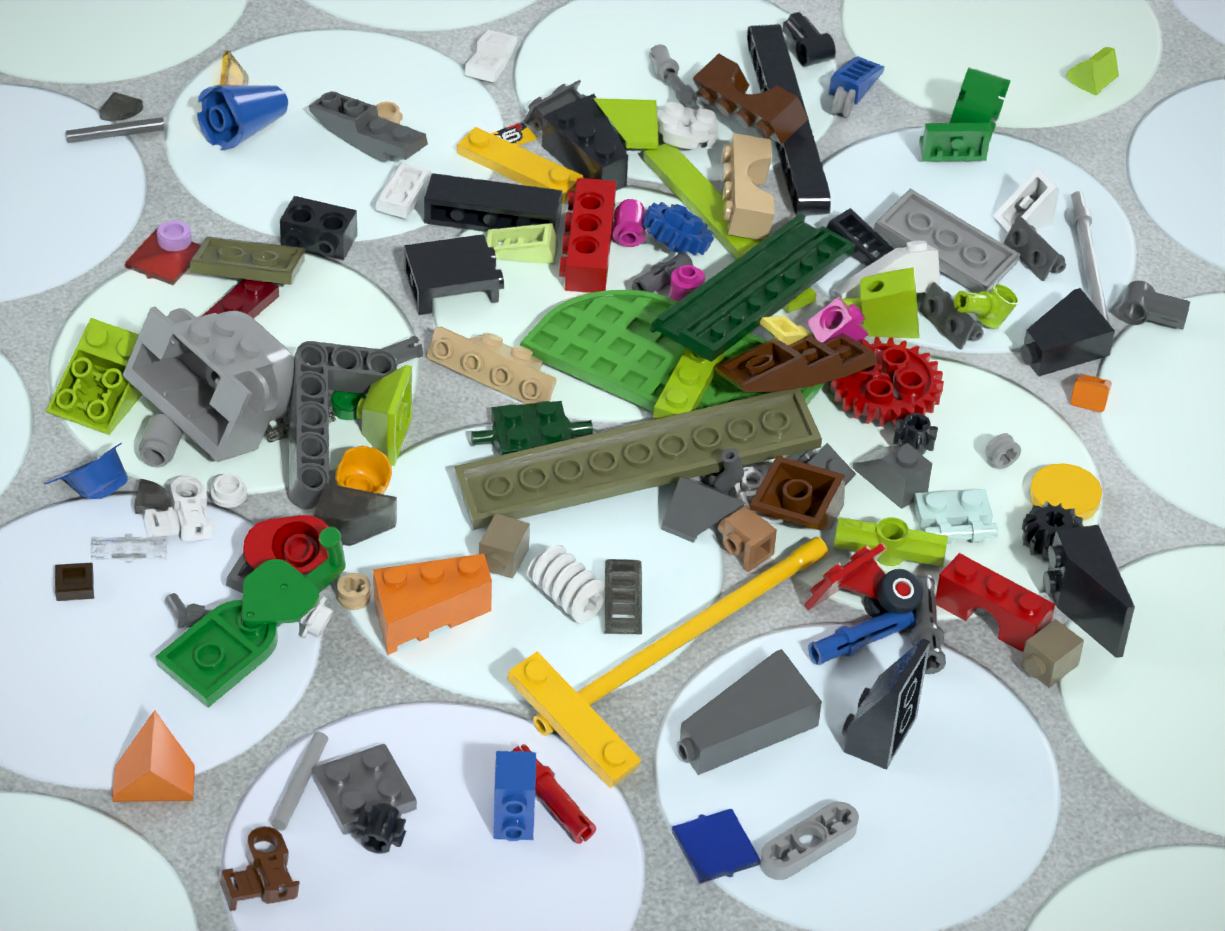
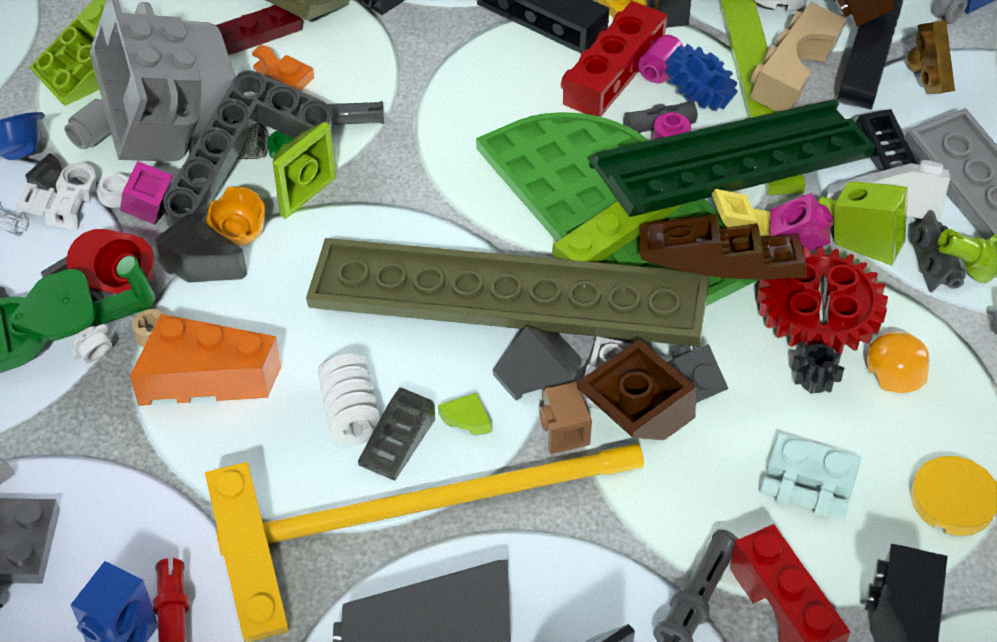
camera: 30 degrees right, 5 degrees up
black panel [404,234,504,315] -> none
tan bracket [427,326,557,404] -> none
dark green plate [471,401,593,456] -> none
dark tan brick [479,513,530,579] -> none
yellowish green slope [486,223,558,264] -> none
dark grey arm [709,449,744,493] -> none
plate [804,543,923,618] -> none
blue pin [808,611,915,666] -> none
lime piece [834,517,948,567] -> none
dark grey slope [853,443,933,509] -> none
light grey bush [985,433,1022,469] -> none
black gear [1021,501,1084,561] -> none
none -> dark pink brick [119,161,173,225]
none -> orange plate [252,45,314,91]
none -> lime tile [438,393,492,435]
none -> light orange hair [866,331,930,393]
none -> pearl gold plate [907,20,955,94]

